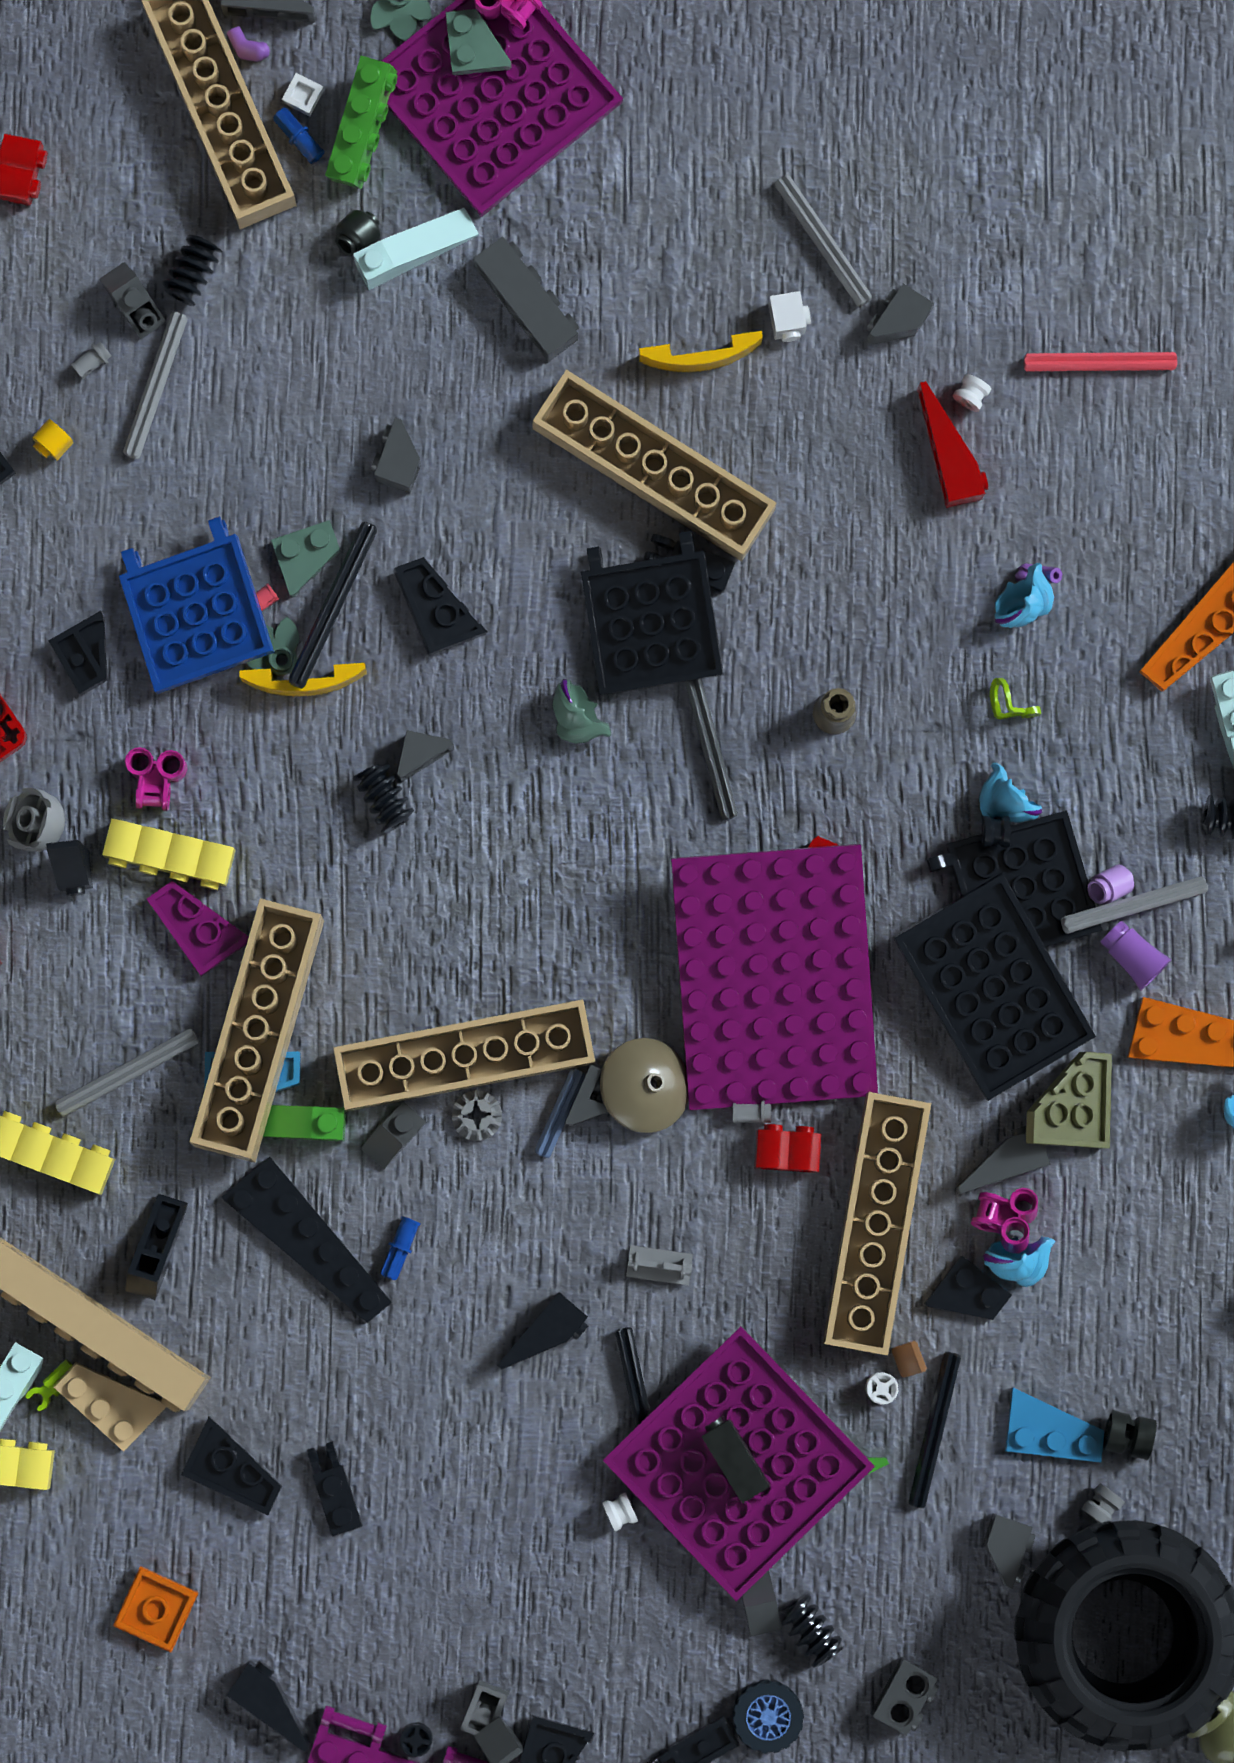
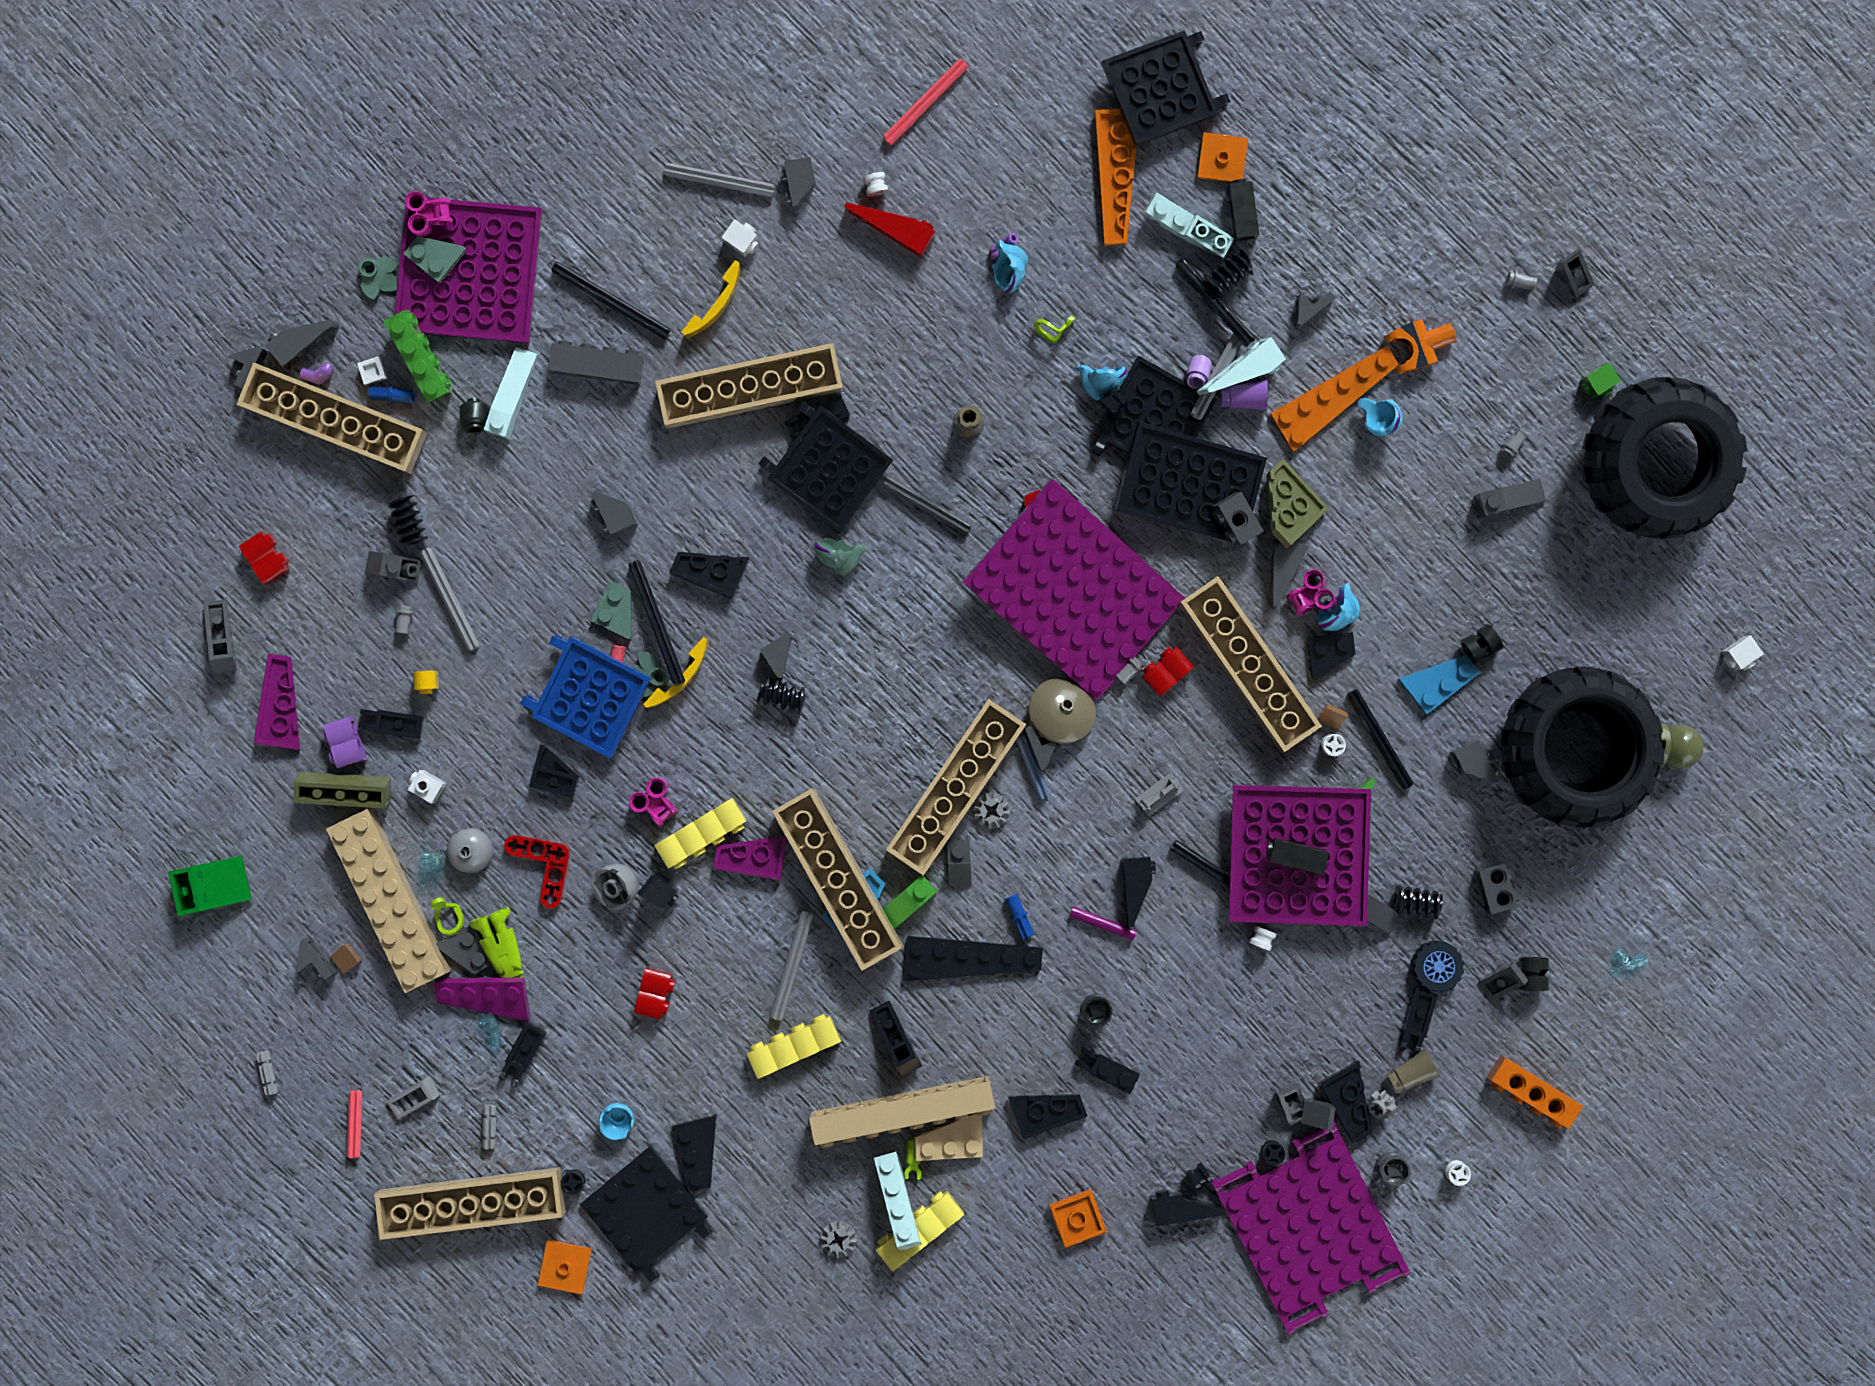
camera: 35 degrees left, 5 degrees up
light grey wheel [1081,1483,1125,1523] -> none
none -> black axle [551,261,671,339]
none -> magenta piece [1069,906,1137,941]
none -> pearl dark grey wheel [1081,994,1112,1026]
none -> black axle [1176,258,1255,347]
none -> black wheel [1186,1162,1213,1191]
none -> light aqua slope [1197,337,1286,395]
none -> dark grey brick [1212,492,1263,545]

